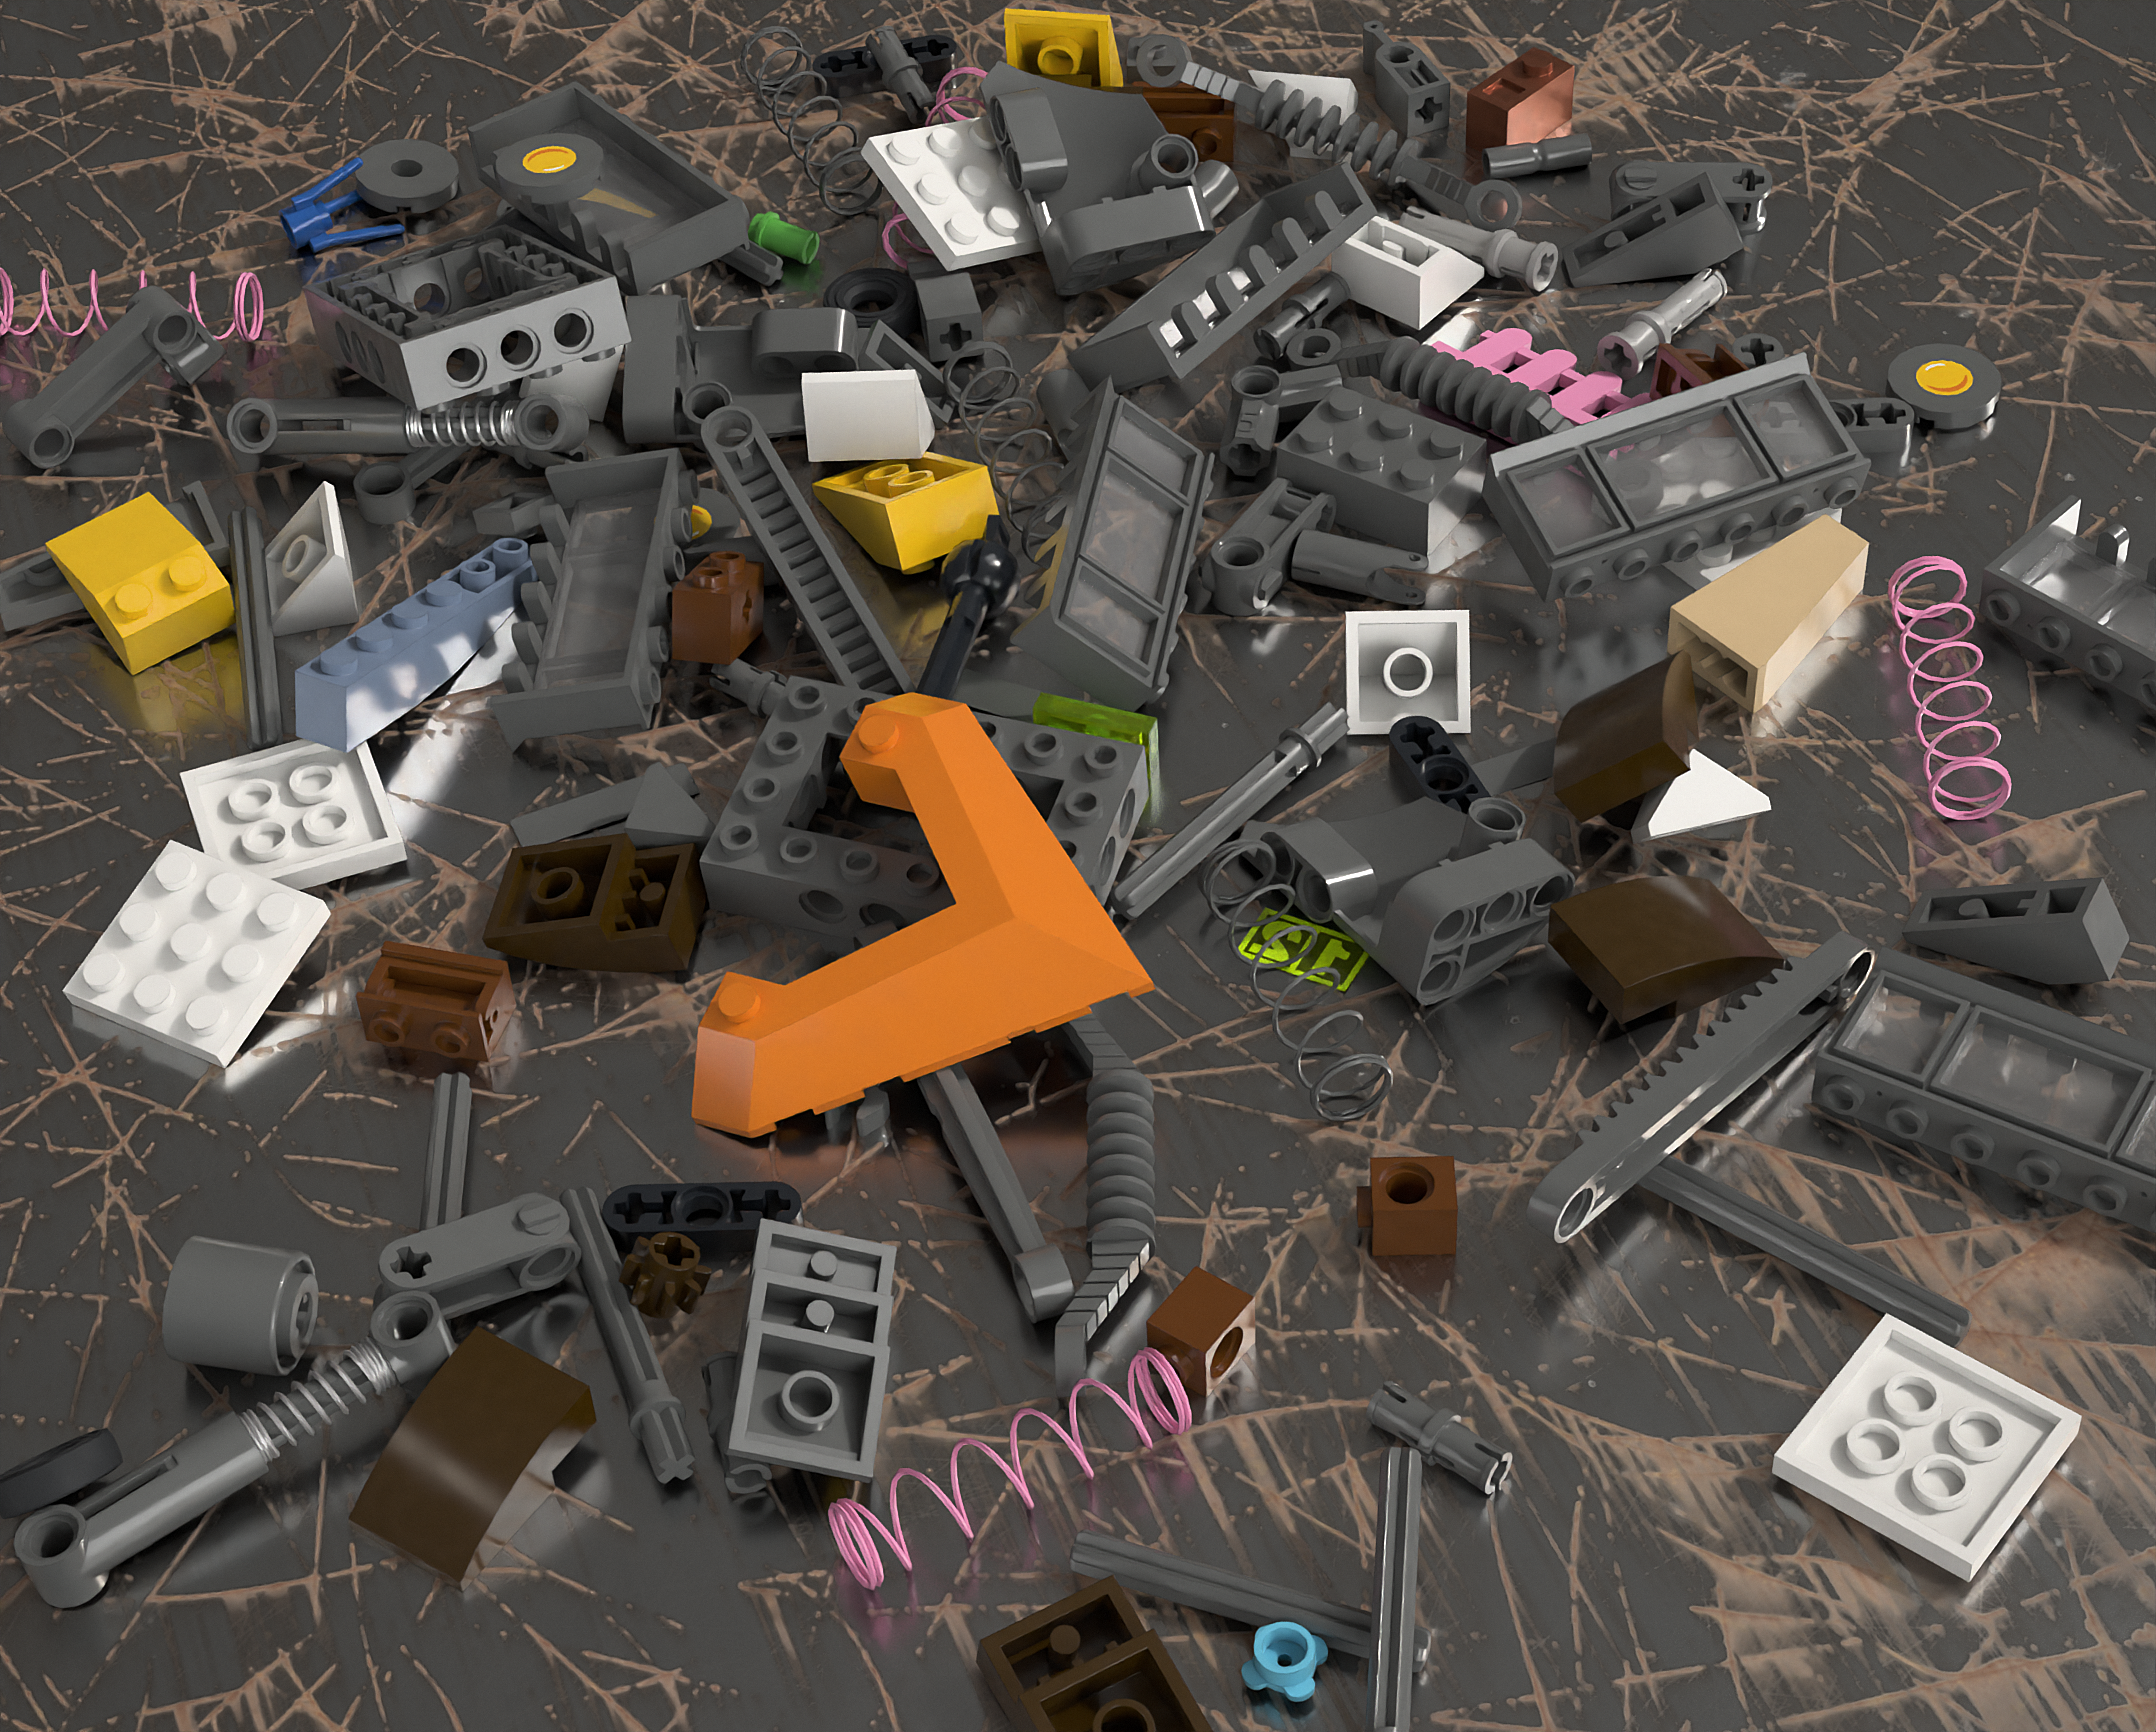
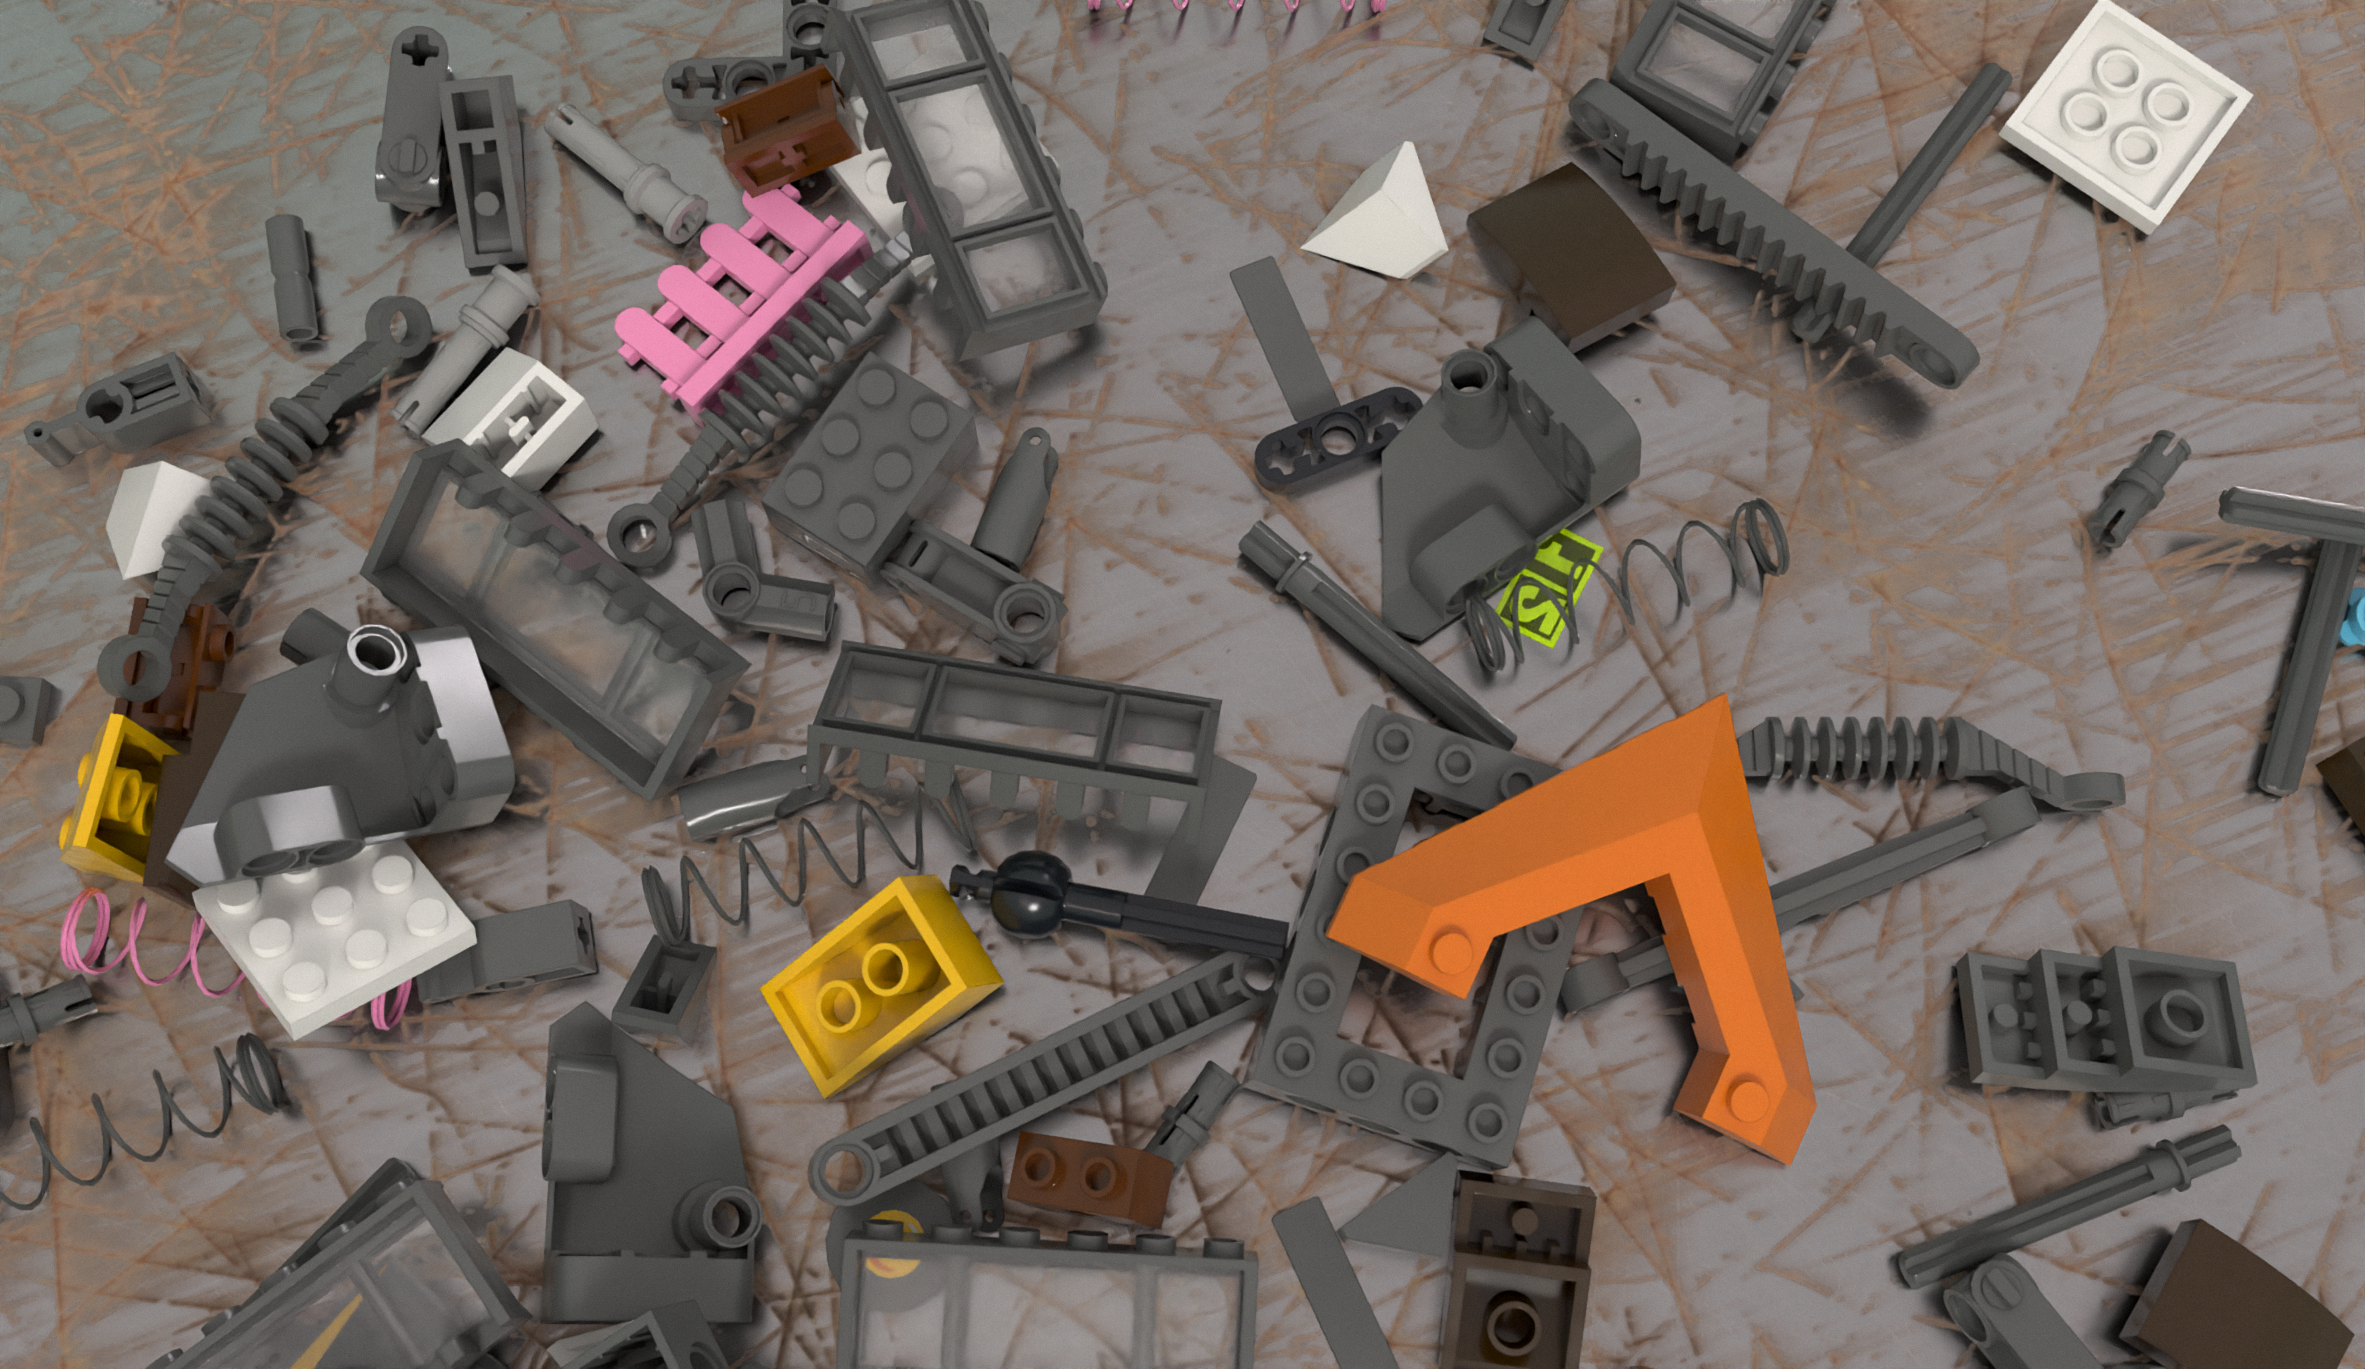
camera: 95 degrees left, 30 degrees up
black beam [602,1181,805,1254] -> none
dark brown gear [618,1232,712,1319] -> none
bright green pin [748,211,820,264] -> none
white slope [801,370,935,462] -> none
black tyre [823,268,920,339] -> none
bright pink piece [828,1347,1192,1591] -> none
clear neon green plate [1032,692,1159,779] -> none
reddish brown brick [1146,1266,1255,1398] -> none
white slope [1345,610,1471,735] -> none
reddish brown brick [1356,1156,1458,1256] -> none
copper brick [1465,47,1575,152] -> none
dark brown slope [1553,649,1699,823] -> none
tan slope [1667,514,1869,714] -> none

